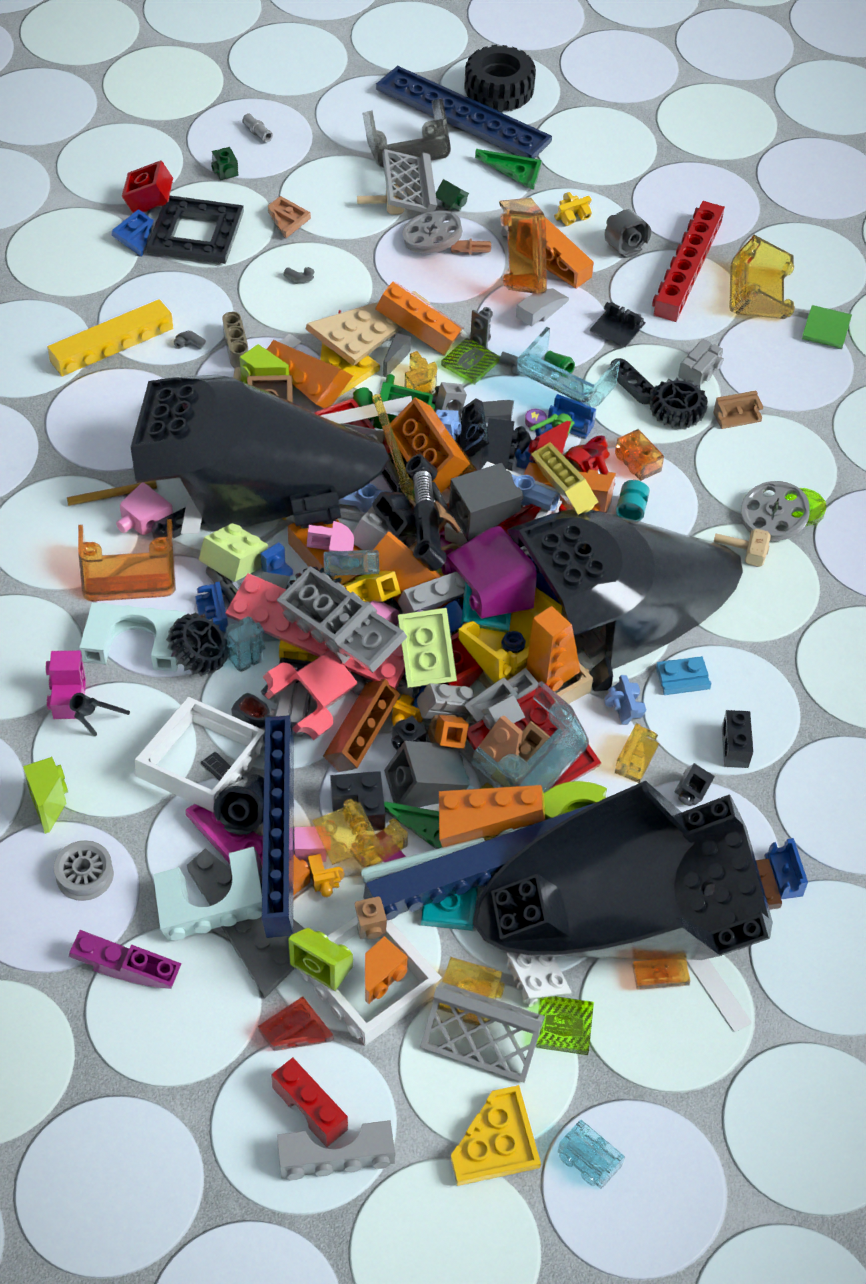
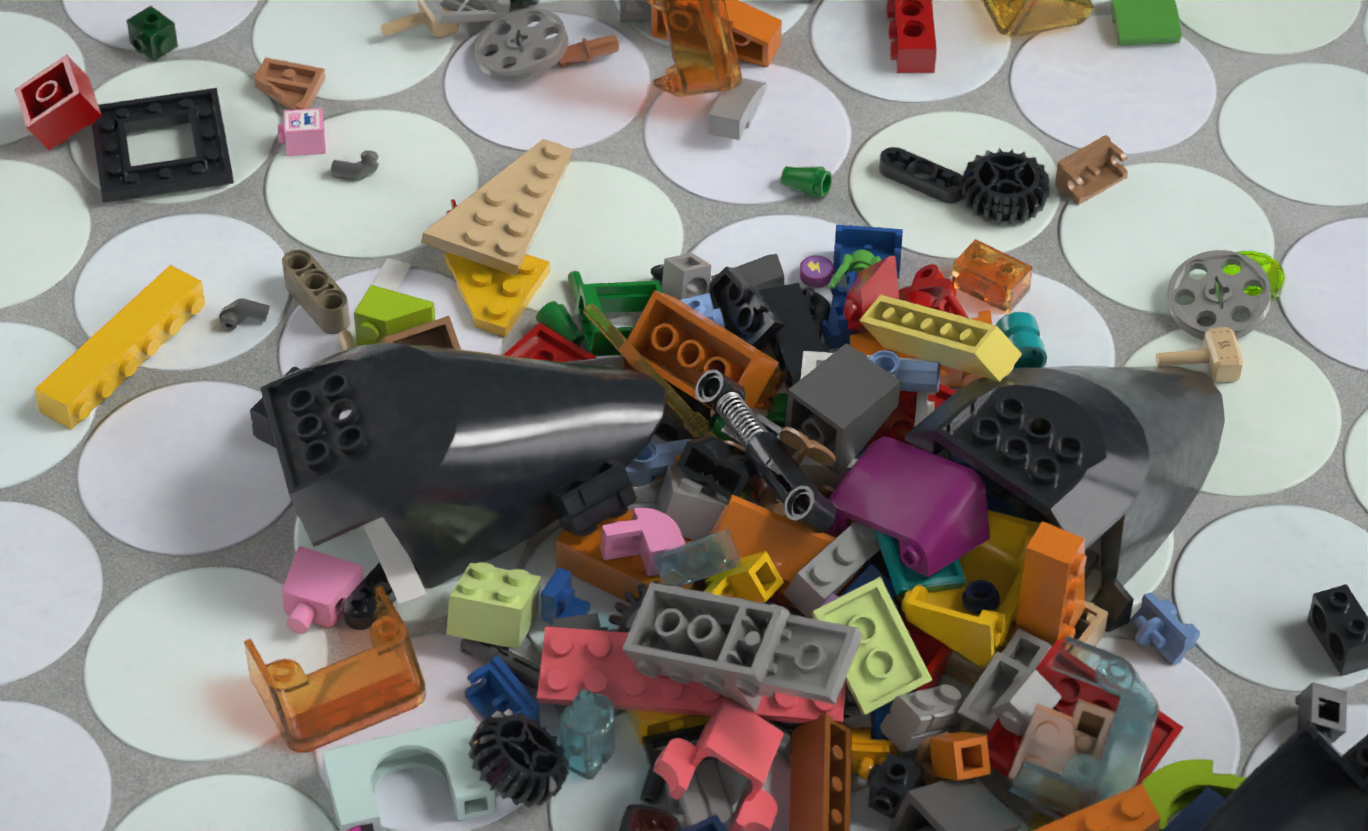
camera: 20 degrees left, 5 degrees down
pearl gold bar [67,481,157,506] -> none
blue wing [112,209,154,256] -> none
orange wedge [266,340,353,409] -> none
white sticker [321,396,412,424] -> none
orange slope [375,281,464,356] -> none
dark grey slope [383,333,411,377] -> none
clear yellow brick [404,351,437,394] -> none
tile [441,338,500,385] -> none
dark grey hinge [470,307,493,351] -> none
dark grey arm [499,352,525,375] -> none
clear light blue windscreen [517,327,620,408] -> none
black hinge [590,302,646,348] -> none
clear yellow hinge [615,723,659,783] -> none
dark azure plate [656,656,712,695] -> none
light grey brick [678,339,724,386] -> none
none -> bright pink brick [278,108,326,156]

